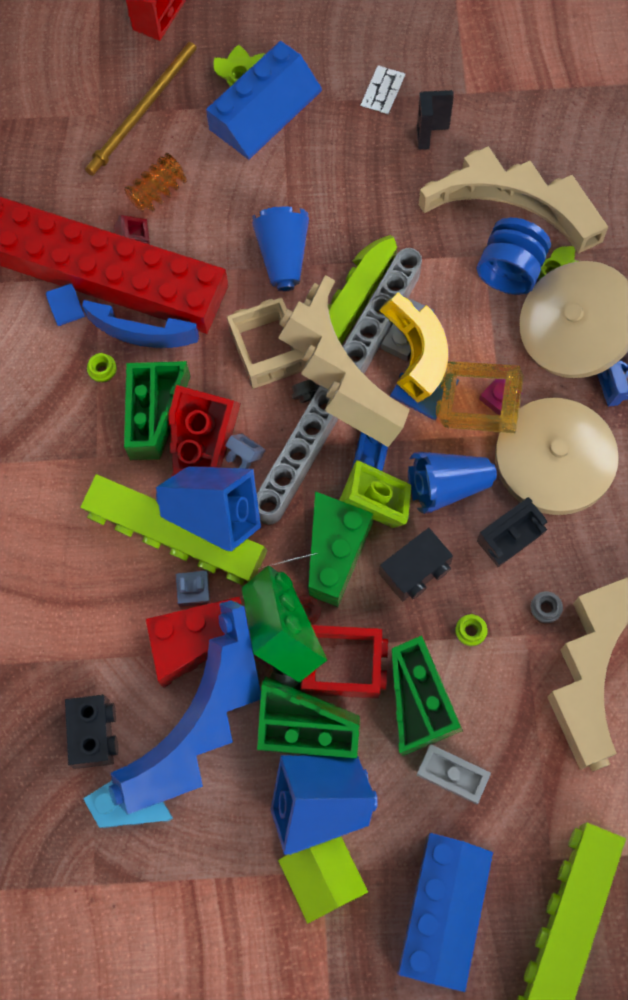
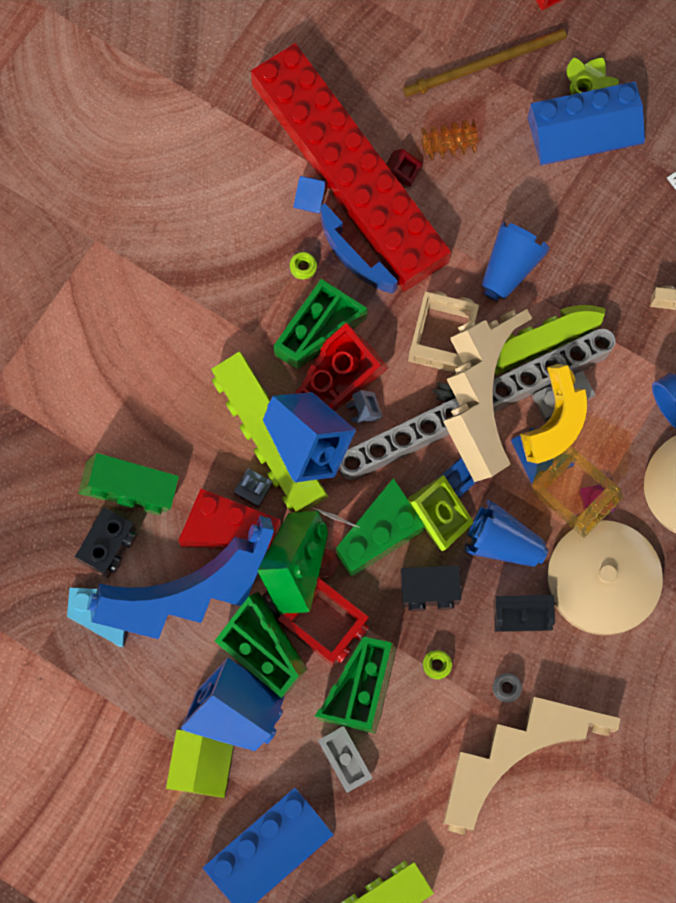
camera: 30 degrees right, 5 degrees up
none -> green wedge [78,453,179,515]

